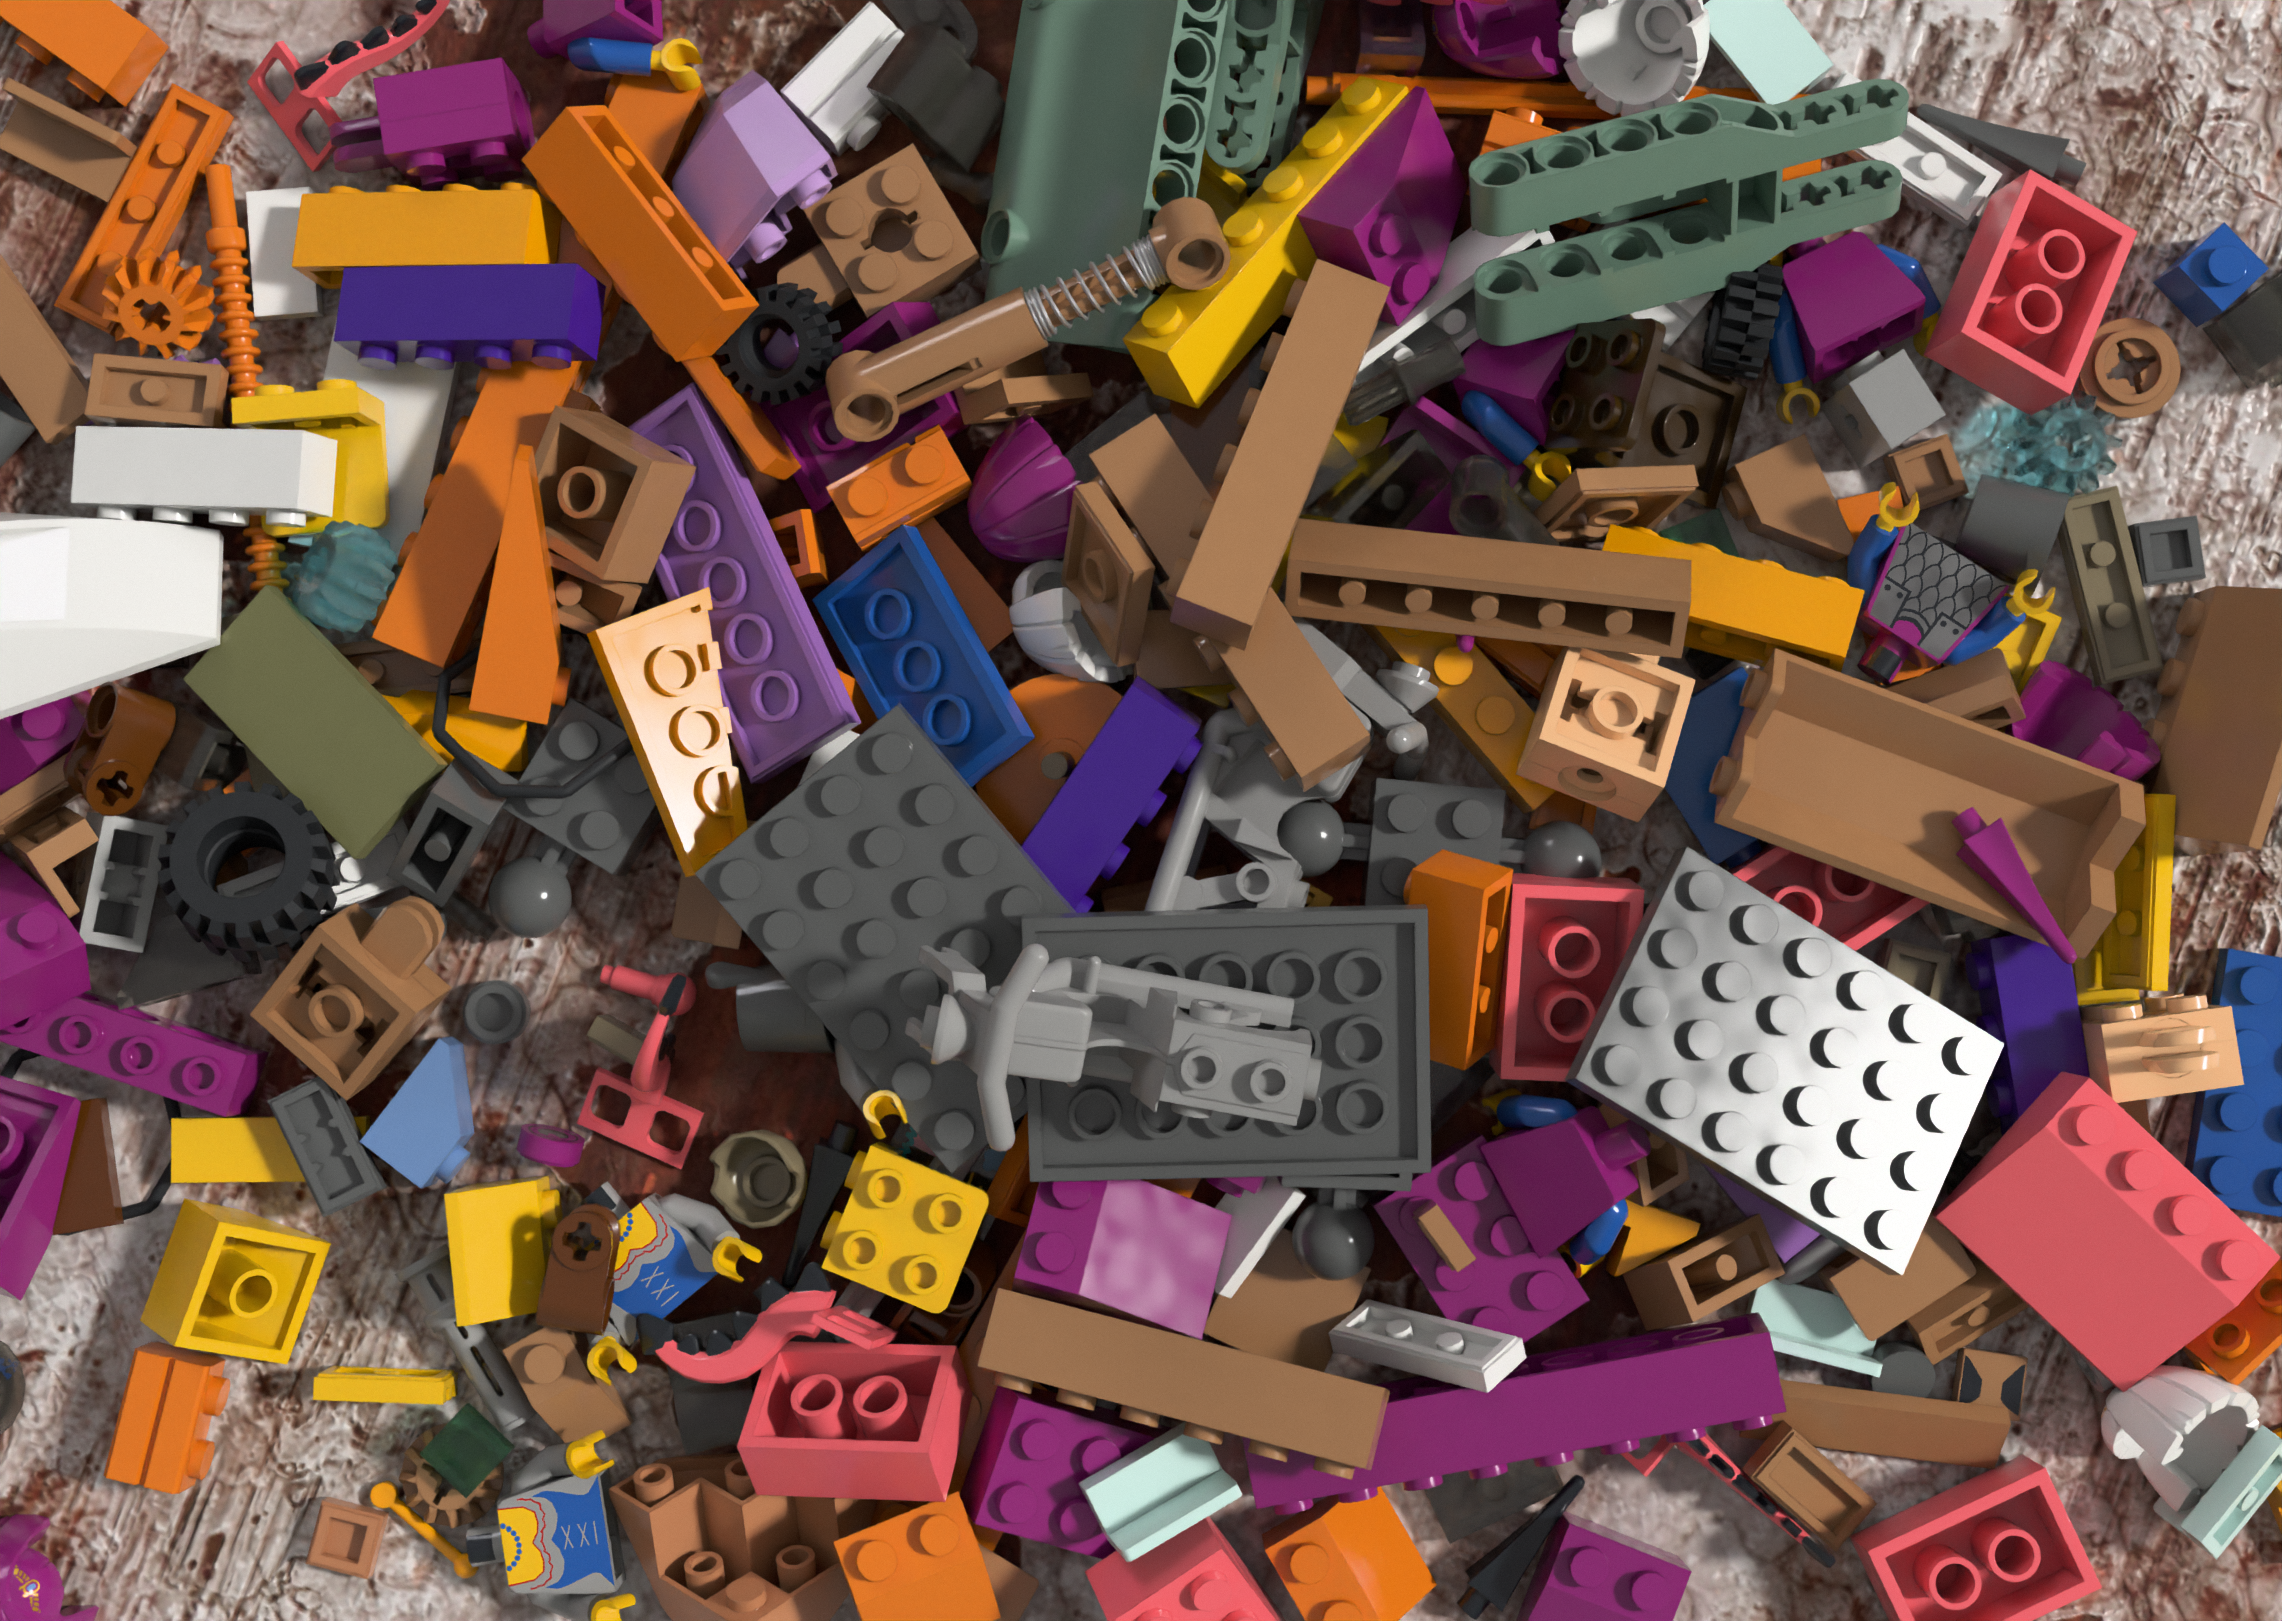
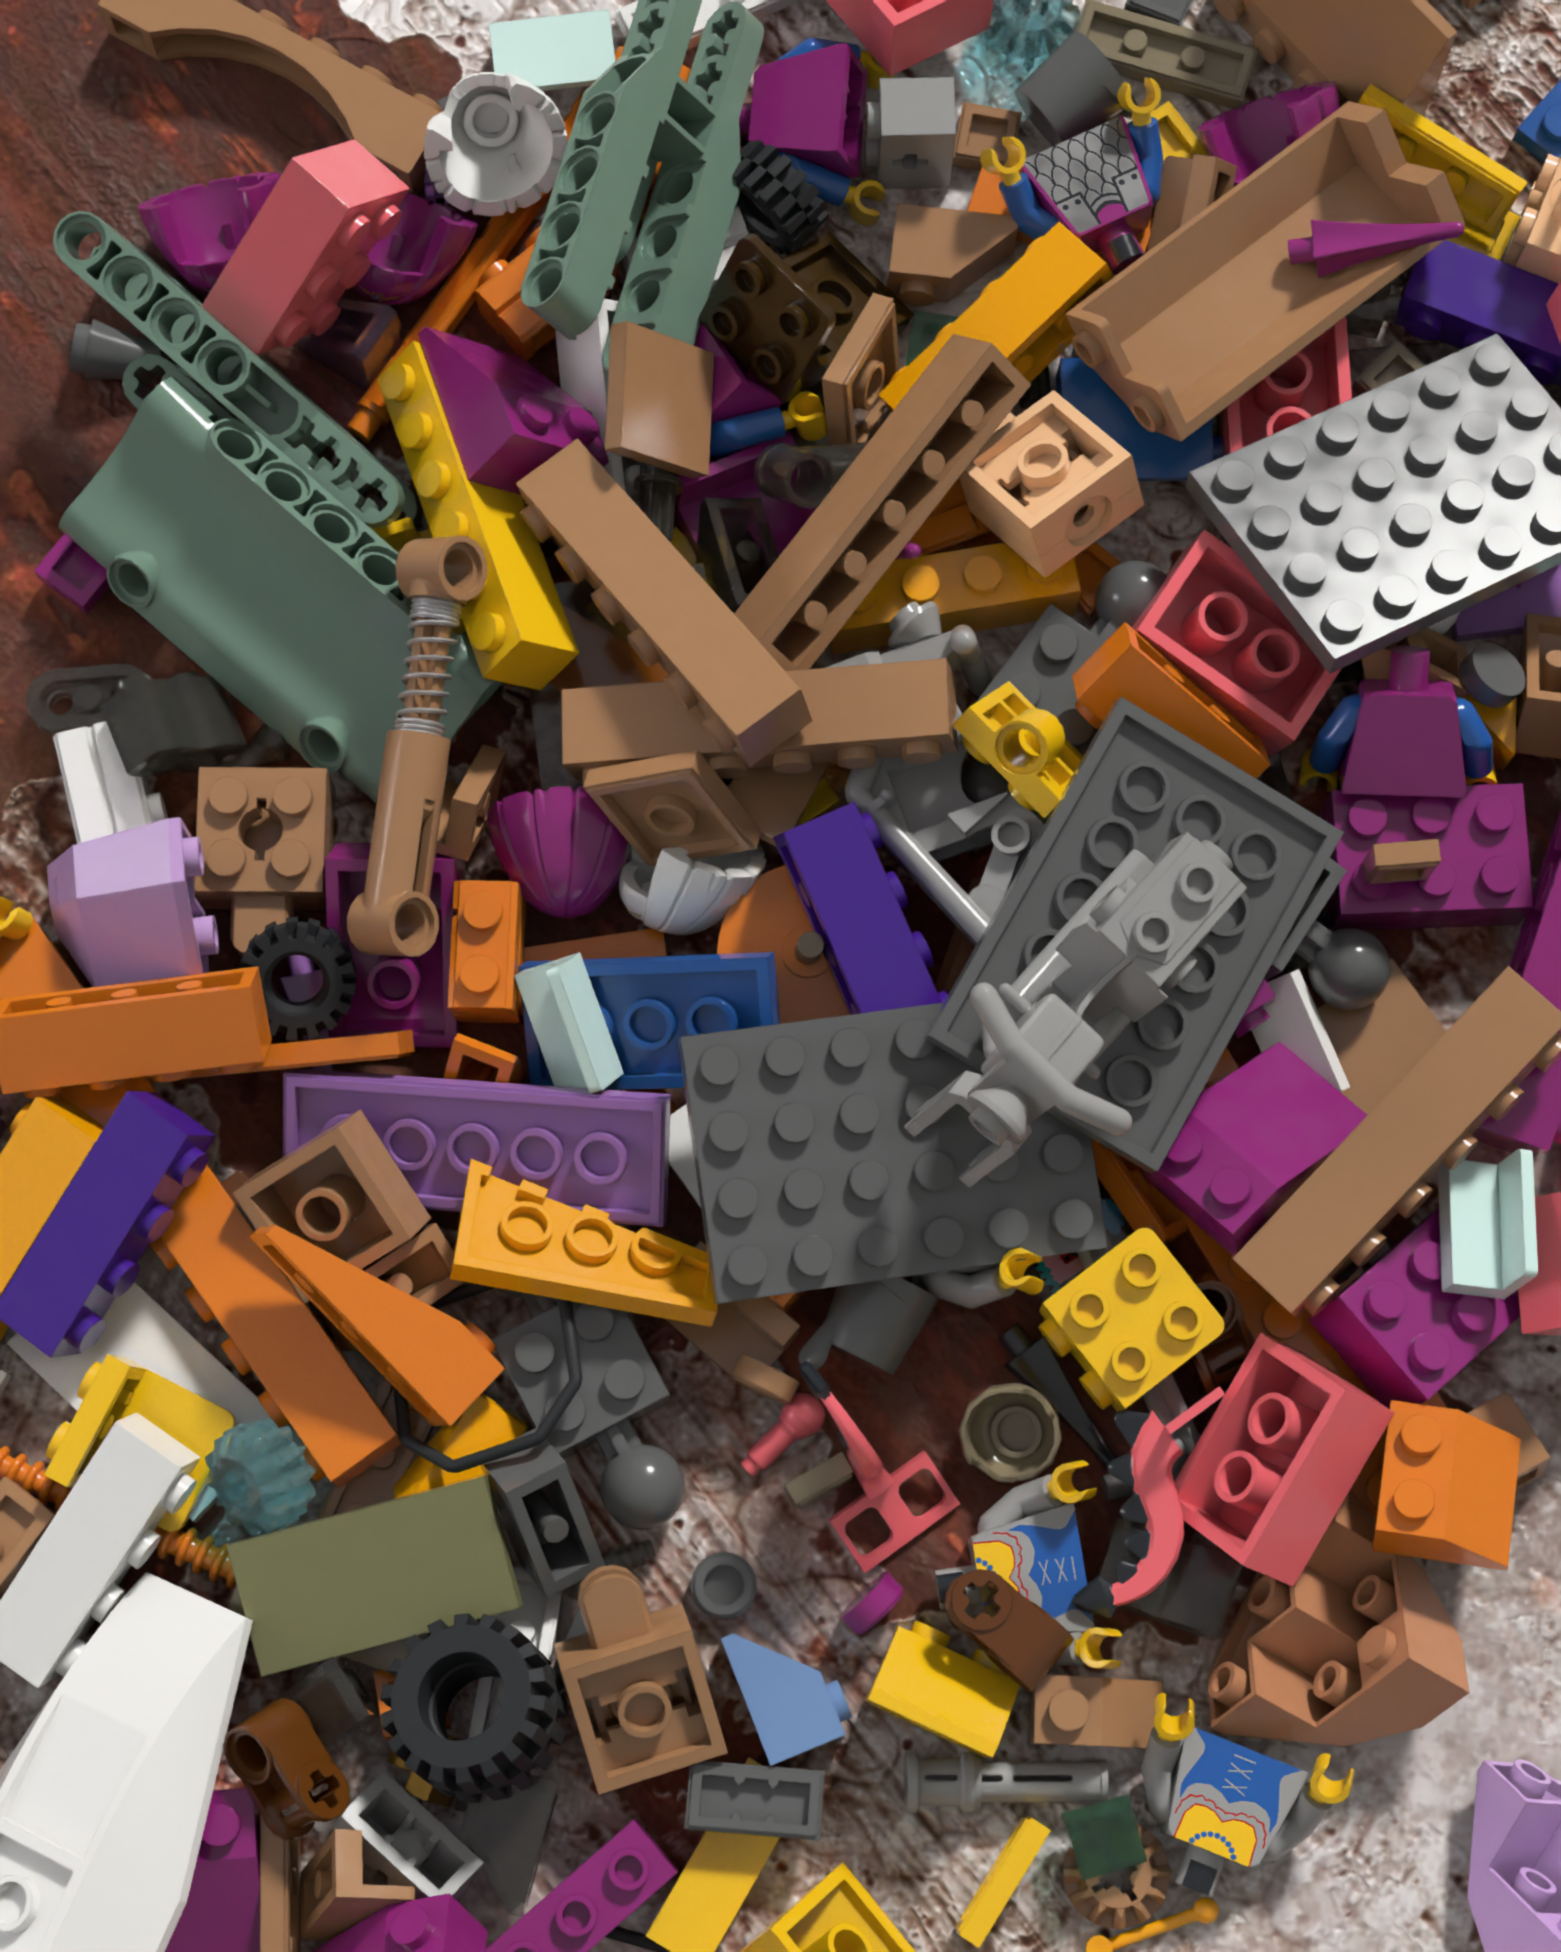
camera: 60 degrees left, 10 degrees down
white tile [1329,1299,1526,1393] -> none
none -> light aqua panel [514,952,624,1094]
none -> medium nougat tile [605,321,714,479]
none -> medium nougat tile [731,1354,800,1406]
none -> yellow plate [952,681,1083,818]
none -> dark grey tile [1460,643,1526,708]

